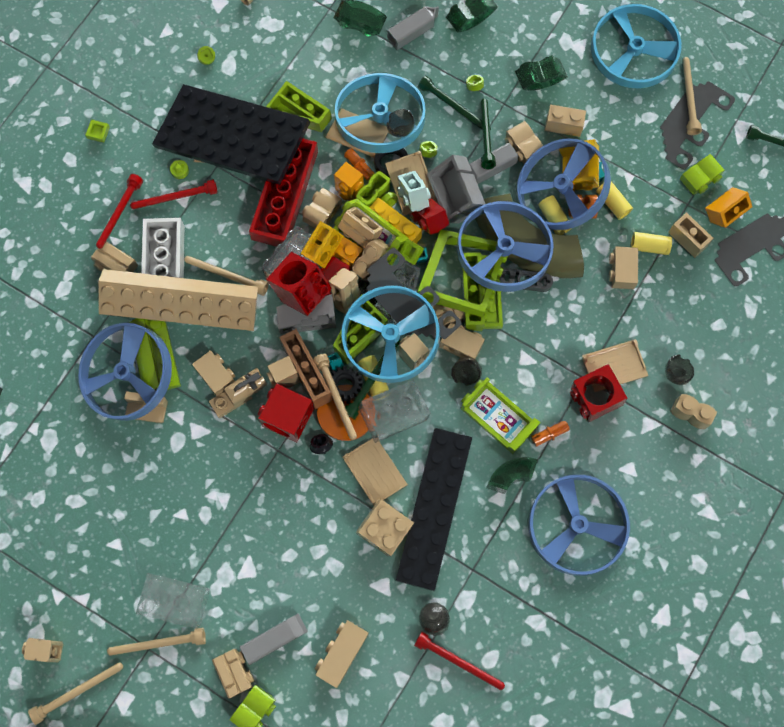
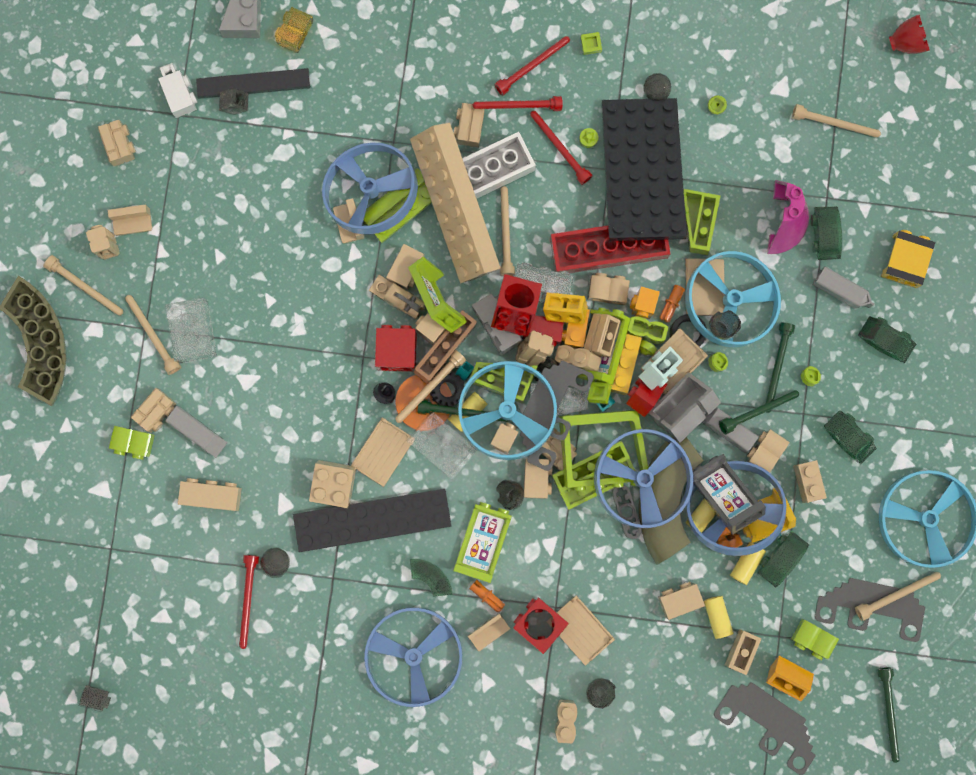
camera: 65 degrees right, 10 degrees up
none -> tan panel [108,205,152,236]
none -> lime panel [408,257,466,333]
none -> tan panel [467,613,510,651]
none -> red piece [494,36,570,96]
none -> clear smoke hair [643,73,672,101]
none -> panel [693,454,766,535]
none -> clear green brick [758,530,809,588]
none -> dark pink cone [767,180,809,254]

